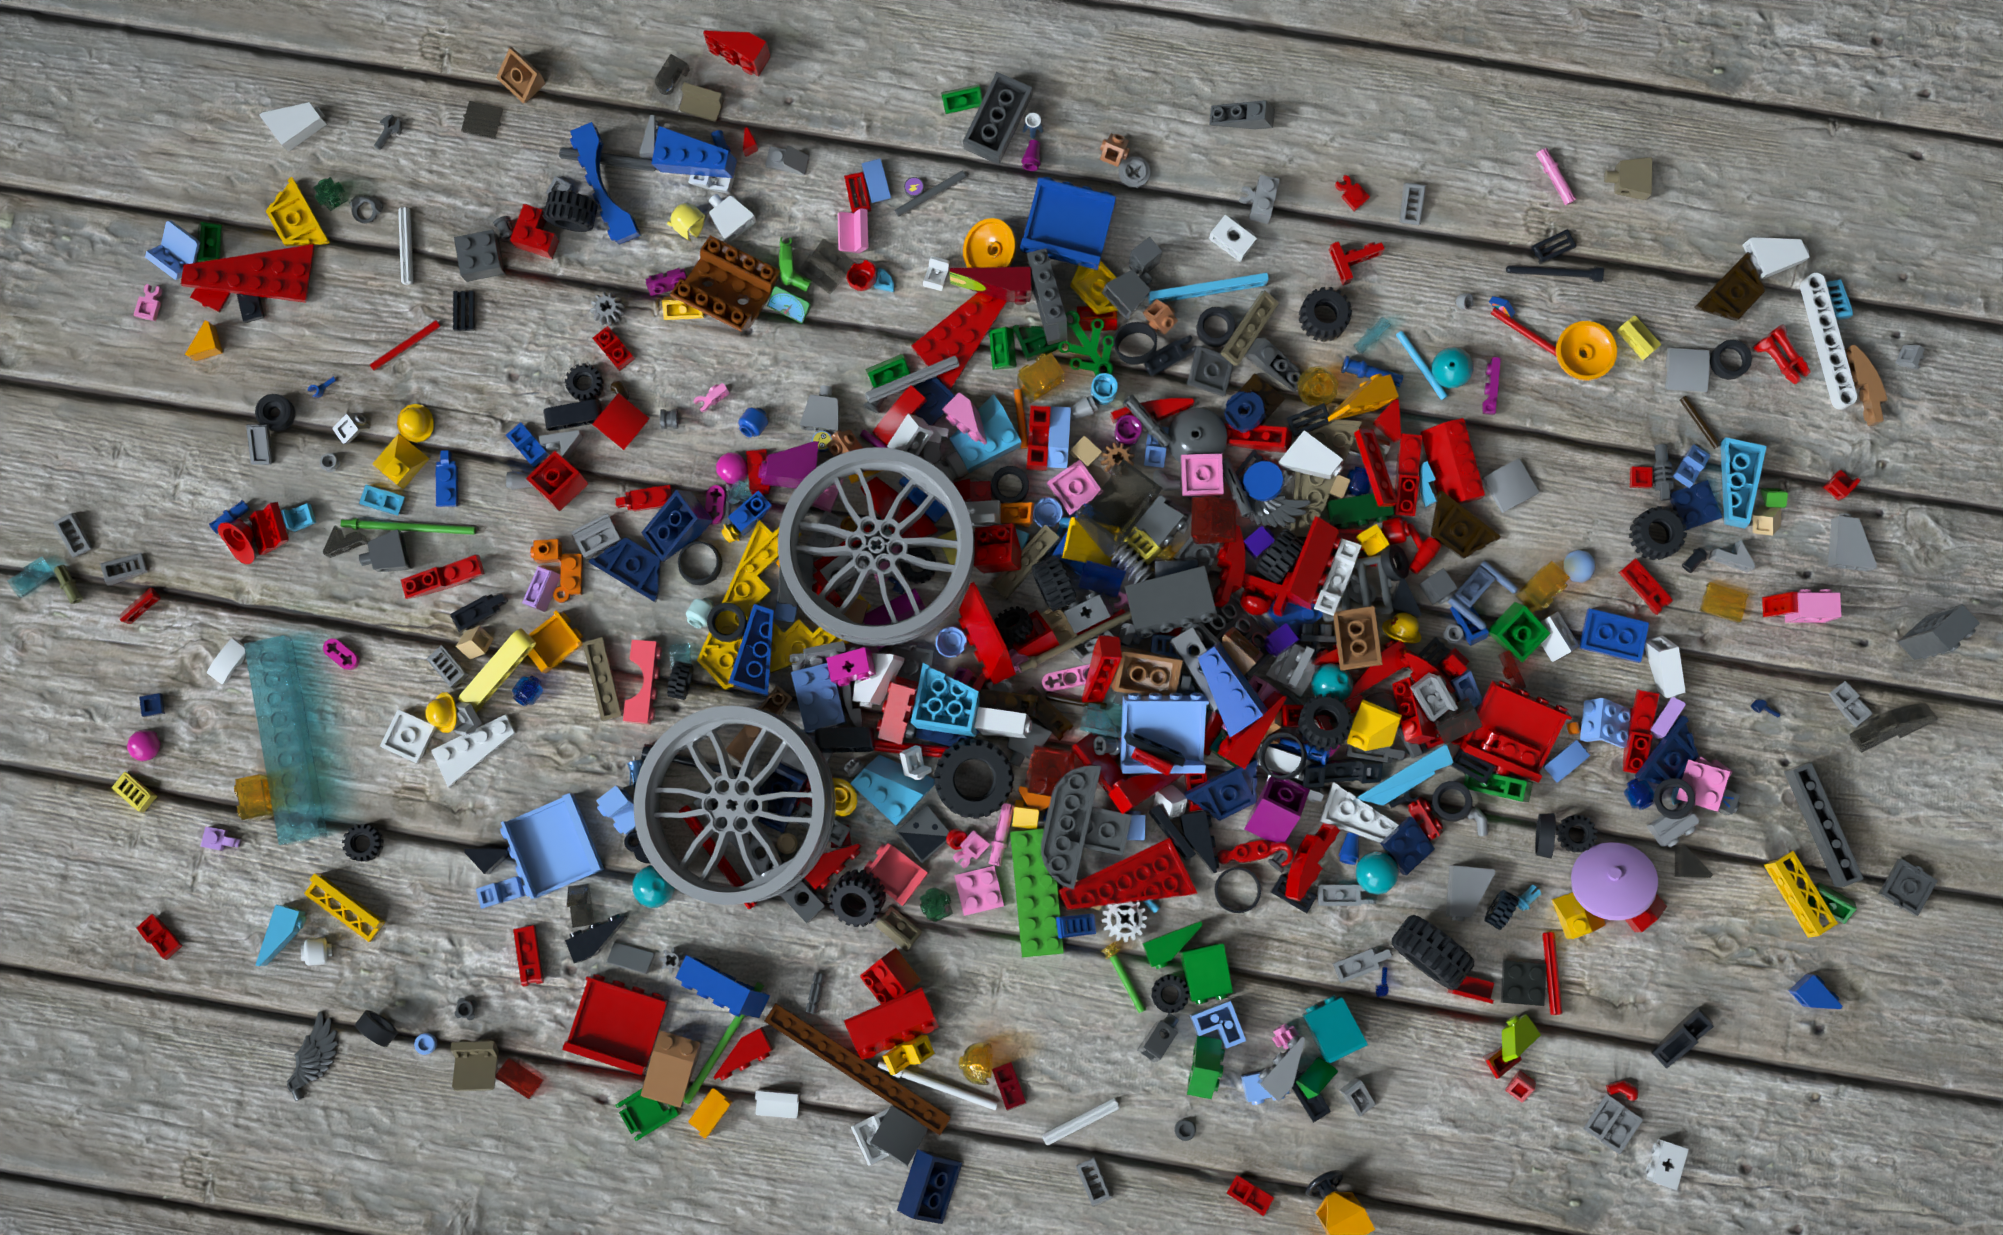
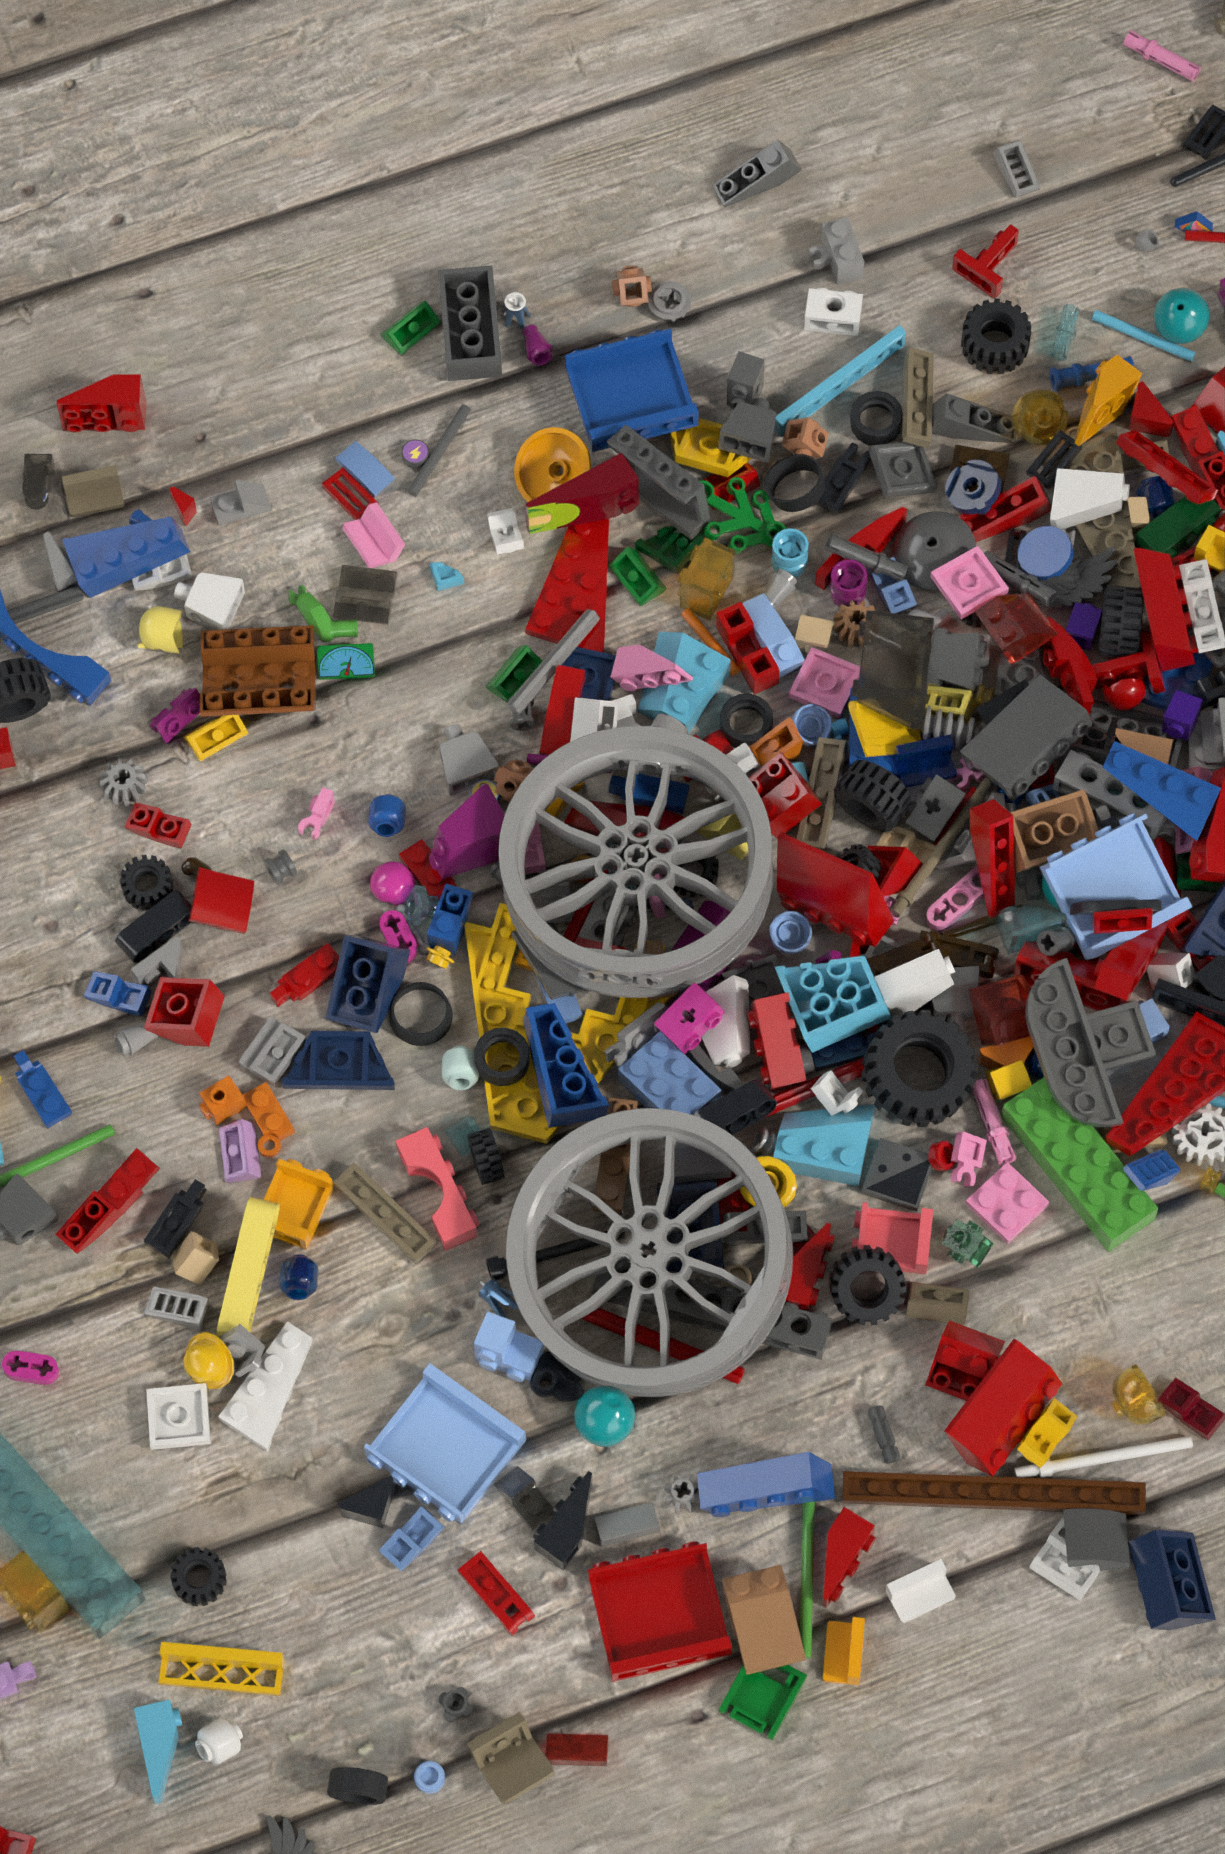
camera: 30 degrees left, 15 degrees down
red hair [846,260,877,291] -> none
red plate [1335,175,1370,212] -> none

